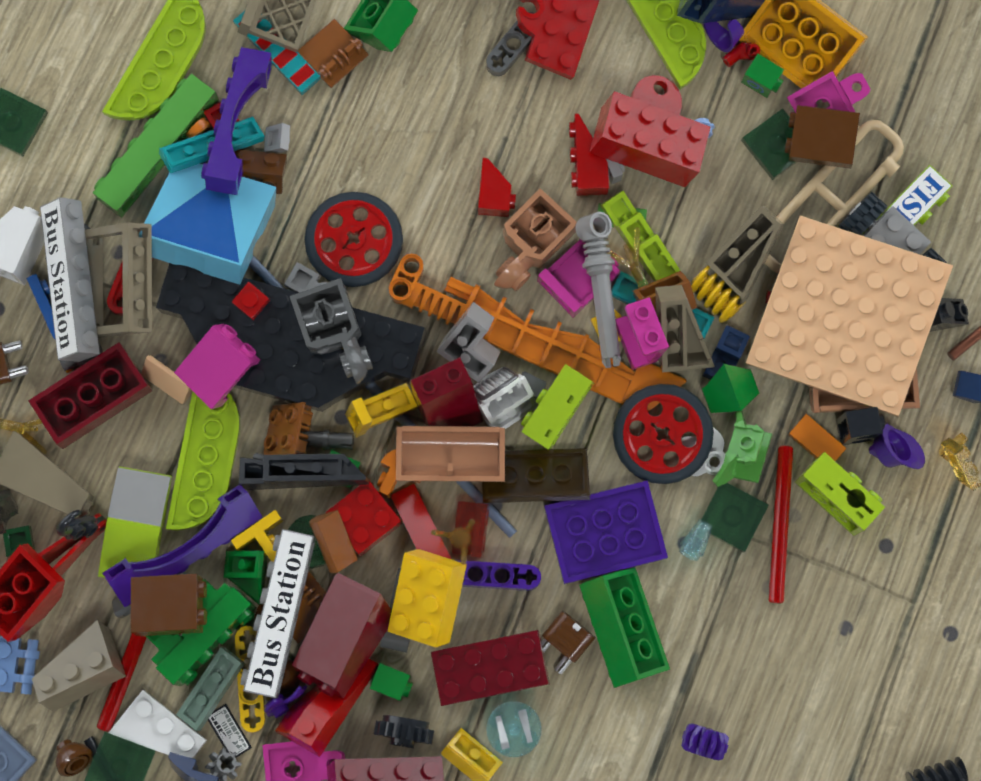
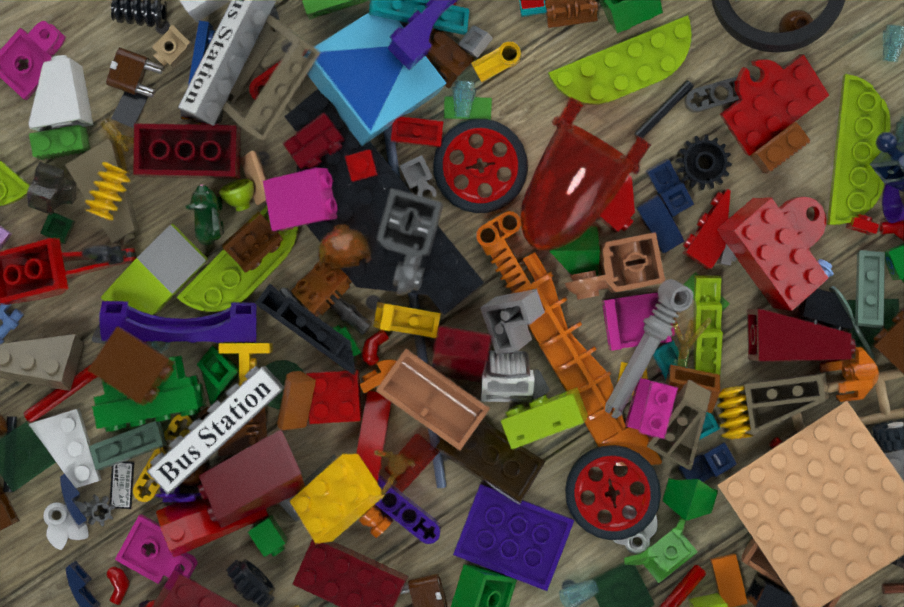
camera: 40 degrees right, 10 degrees up
none -> yellow piece [85,162,131,220]
none -> black piece [111,91,148,128]
none -> tan brick [152,25,194,68]
none -> dark green animal [185,185,224,245]
none -> lime brick [219,179,254,211]
none -> reddish brown bracket [221,212,283,273]
none -> dark red brick [282,113,345,170]
none -> clear orange cylinder [318,225,371,269]
none -> orange wheel [358,505,393,538]
none -> red arm [362,329,390,365]
none -> red plate [391,116,444,147]
none -> bright green sticker [444,96,492,120]
none -> clear light blue cone [452,81,477,117]
none -> yellow piece [471,41,521,83]
none -> clear red windscreen [520,96,651,251]
none -> lime plate [548,15,692,105]
none -> green slope [549,226,600,277]
none -> black bar [634,80,694,140]
none -> dark blue slope [636,195,685,254]
none -> dark blue slope [645,159,694,217]
none -> black gear [675,135,732,191]
none -> dark red slope [747,309,855,361]
none -> dark orange brick [750,122,810,174]
none -> black slope [797,289,853,331]
none -> orange piece [820,347,879,402]
none -> sand green piece [829,286,875,359]
none -> red plate [845,214,879,235]
none -> sand green plate [855,250,885,328]

